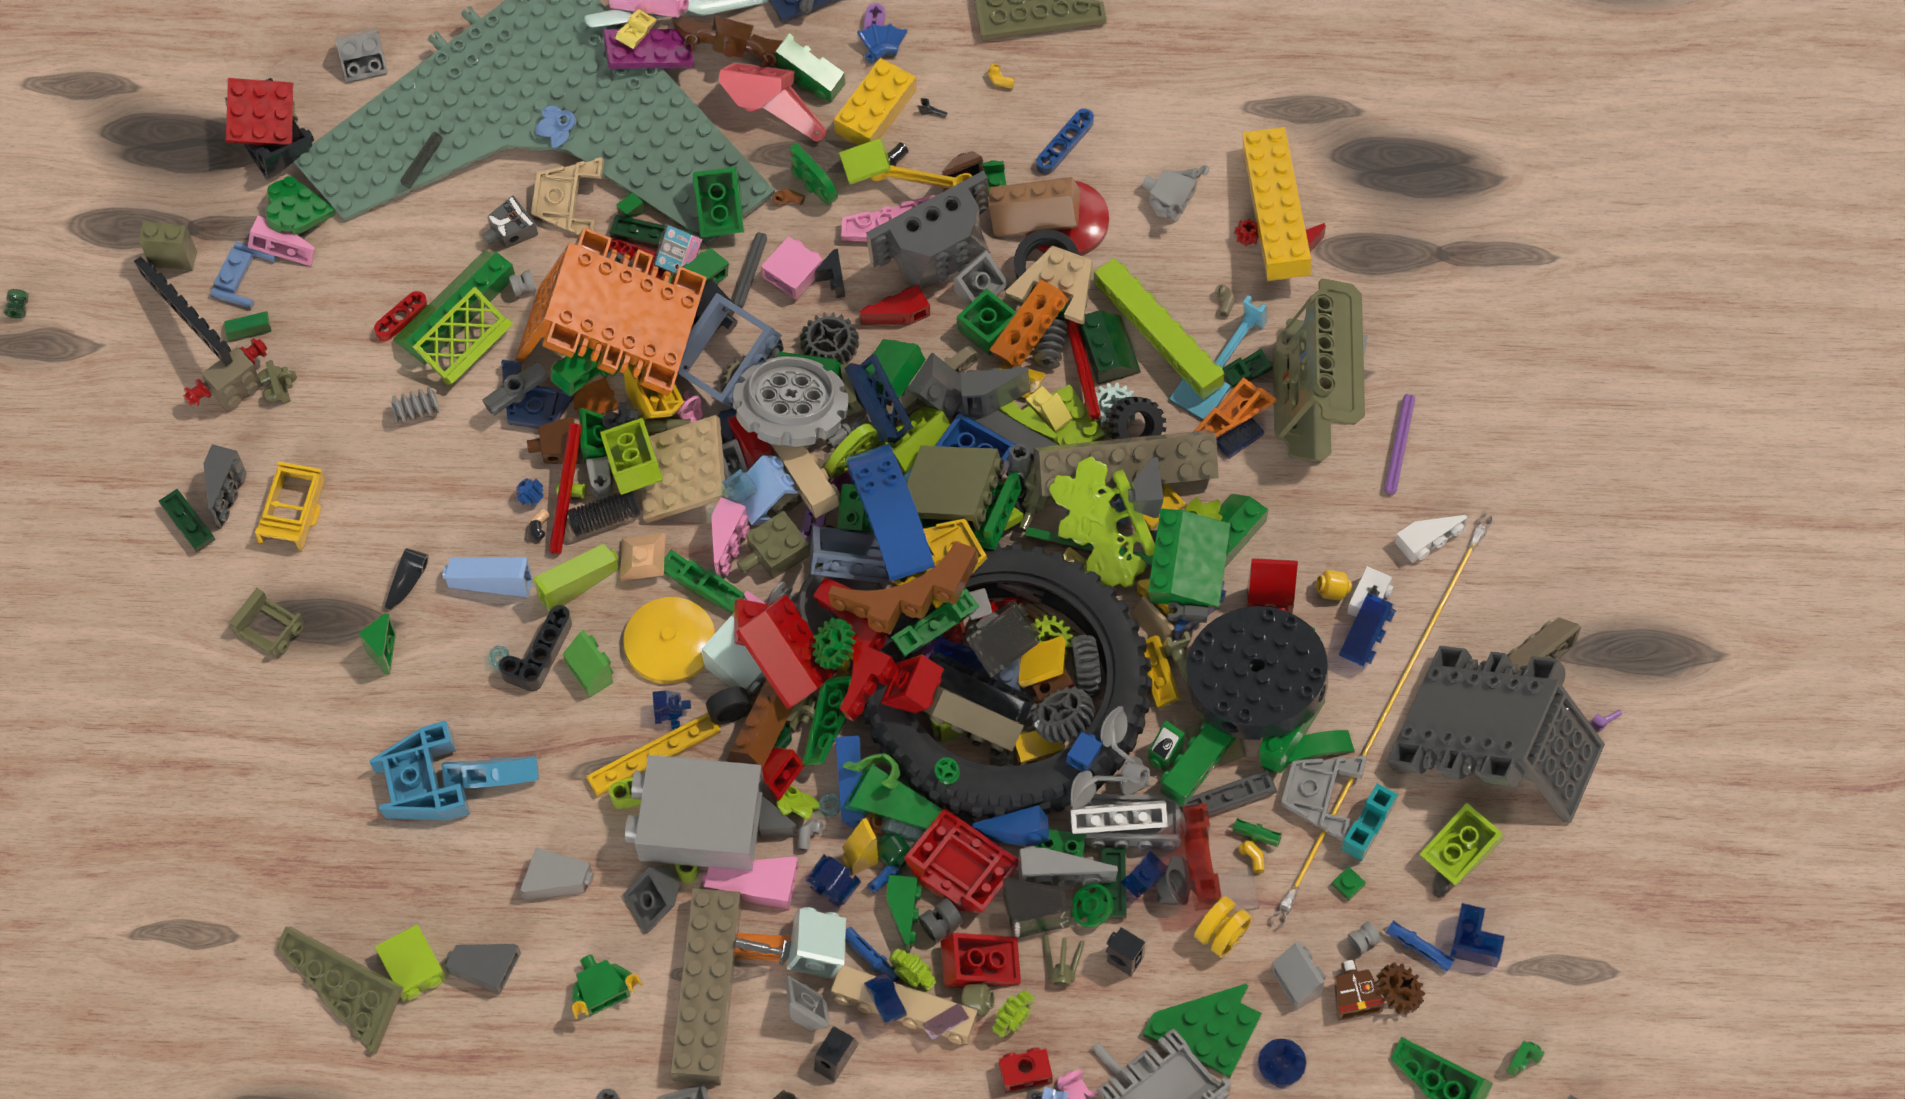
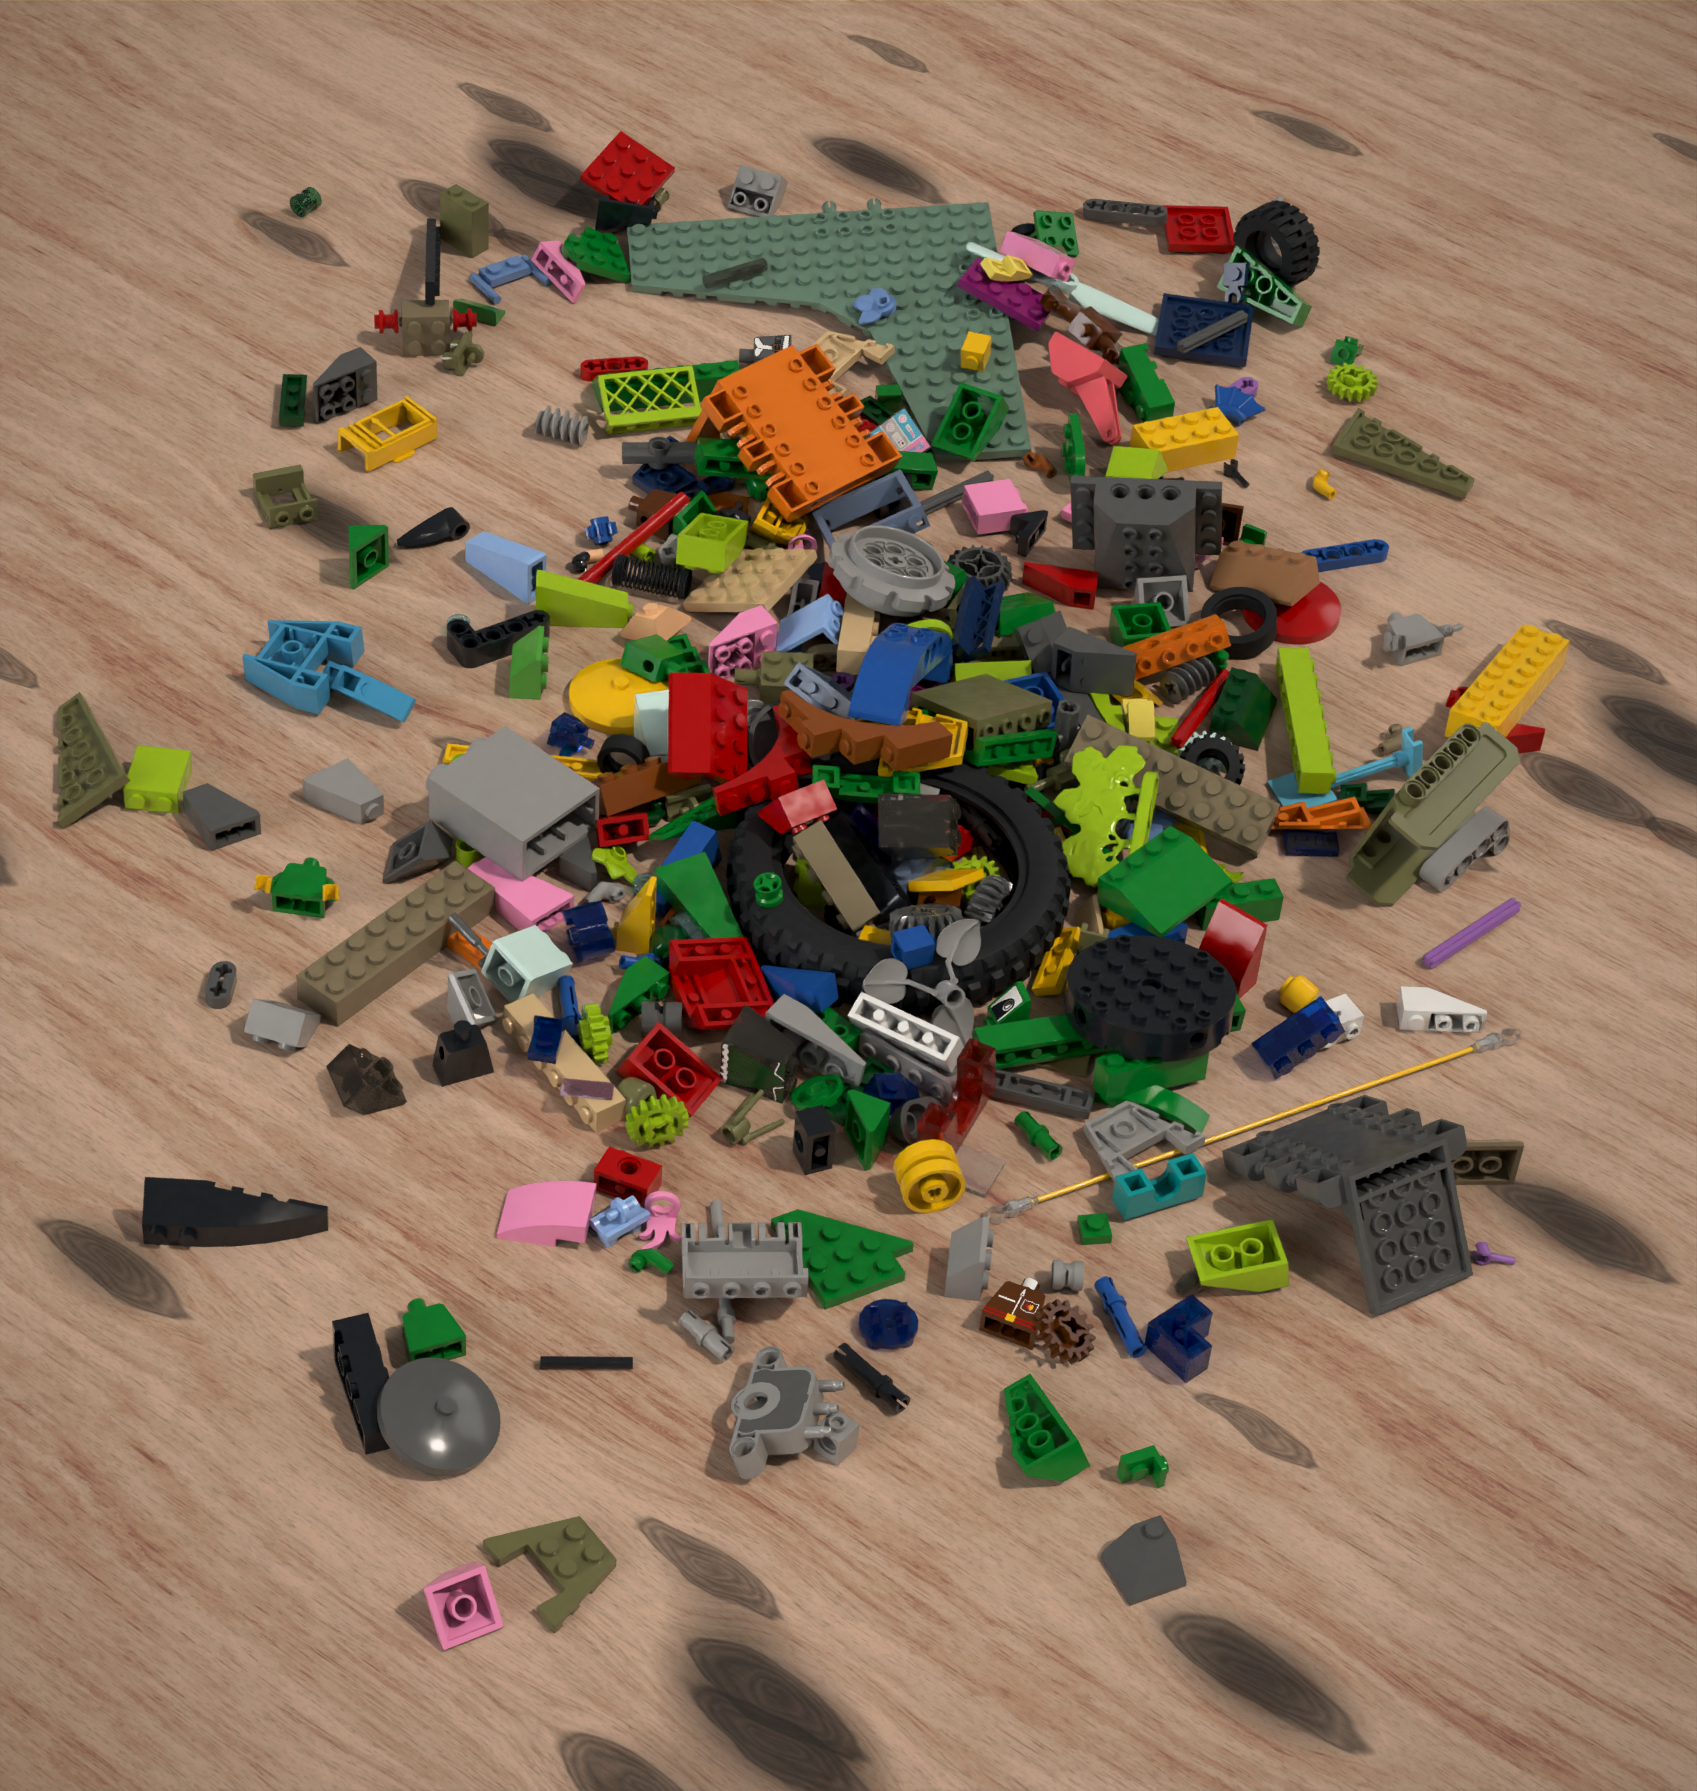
camera: 30 degrees right, 20 degrees down
clear light blue brick [722,469,759,504] -> none
green gear [811,618,856,670] -> none
bright green helmet [842,754,900,789] -> none
tan wing [1005,246,1093,325] -> none
dark grey slope [1128,457,1164,518] -> none
dark grey bar [1167,602,1208,623] -> none
yellow arm [1239,841,1265,874] -> none
none -> green torso [620,634,686,682]
none -> green slope [844,1090,891,1171]
none -> yellow brick [961,332,991,372]

